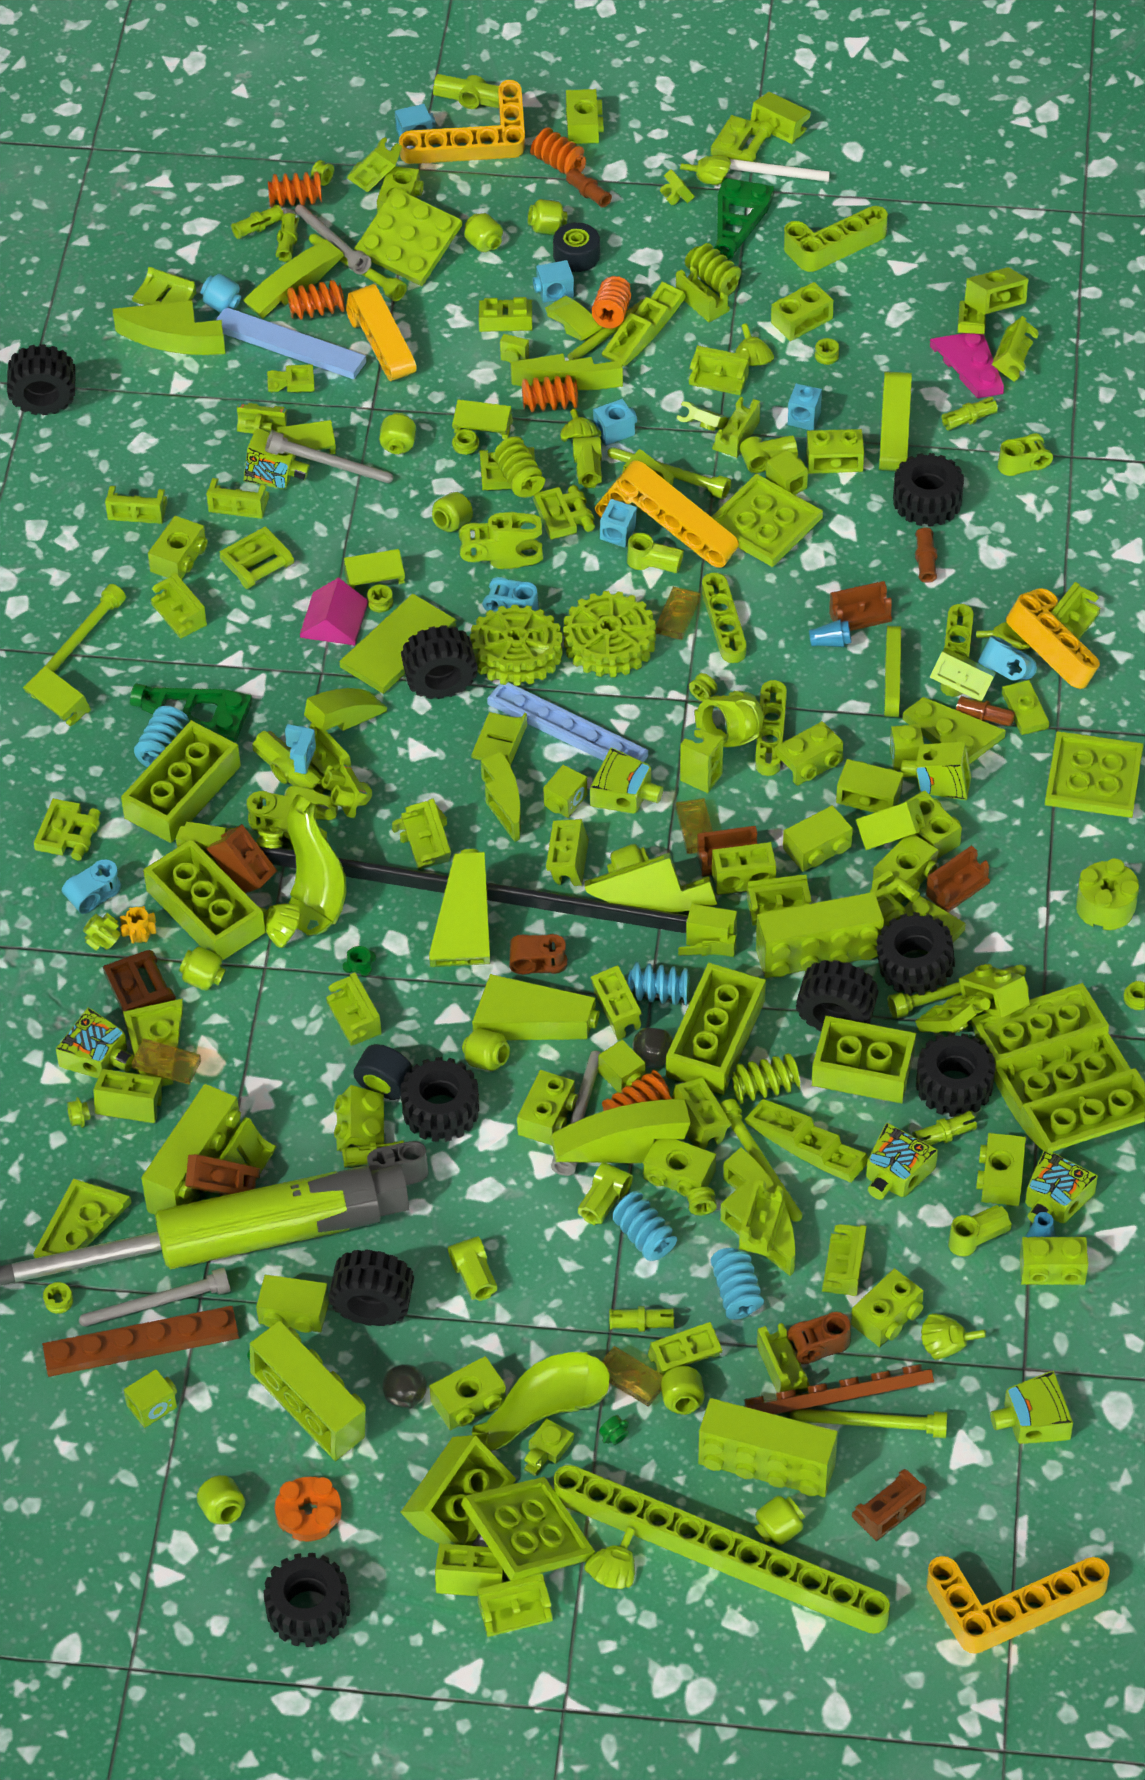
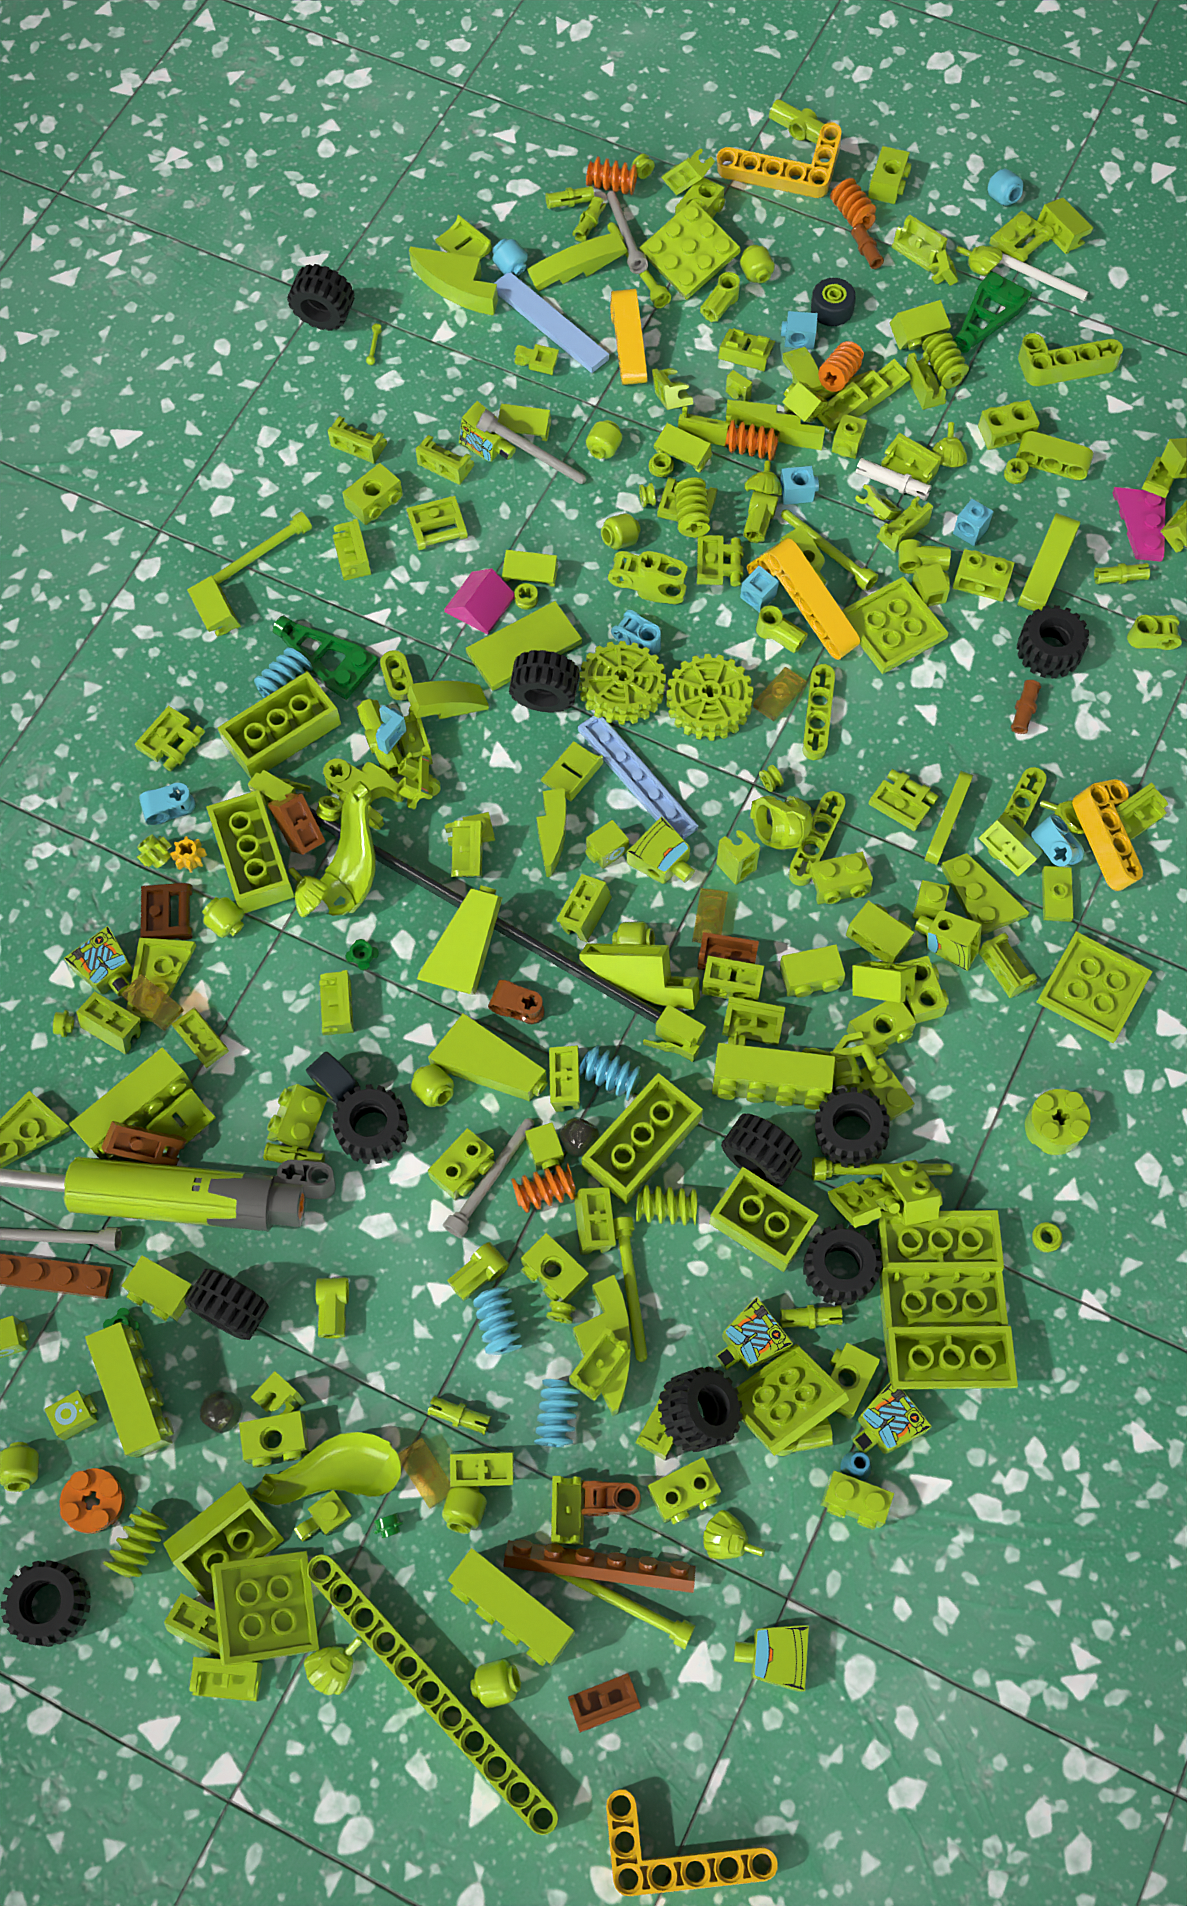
camera: 20 degrees right, 15 degrees up
lime hips [237,403,287,434] -> none
orange piece [287,280,345,320] -> none
medium azure brick [395,104,436,137] -> none
lime head [527,199,568,235] -> none
lime slope [550,1099,691,1163] -> none
lime slope [745,1099,868,1183] -> none
dark azure cone [809,619,852,647] -> none
dark orange hinge [829,581,892,631] -> none
dark orange hinge [926,845,990,912] -> none
dark orange axle [956,696,1015,726] -> none
none -> lime brick [44,1390,98,1440]
none -> lime piece [103,1505,169,1578]
none -> lime plate [171,1007,229,1068]
none -> lime hinge [251,1371,306,1415]
none -> lime hinge [366,323,382,365]
none -> lime plate [380,650,413,700]
none -> lime bush [639,483,656,508]
none -> lime hinge [652,368,693,410]
none -> black tyre [658,1366,743,1452]
none -> lime hinge [678,406,732,446]
none -> lime piece [700,272,740,322]
none -> lime plate [737,1344,849,1456]
none -> lime brick [782,381,829,422]
none -> lime brick [832,413,867,459]
none -> white pin [856,458,932,501]
none -> lime plate [869,769,939,832]
none -> lime brick [889,300,951,350]
none -> lime hinge [892,215,948,272]
none -> lime hinge [979,932,1037,998]
none -> medium azure head [987,169,1023,206]
none -> lime beam [1016,431,1094,480]

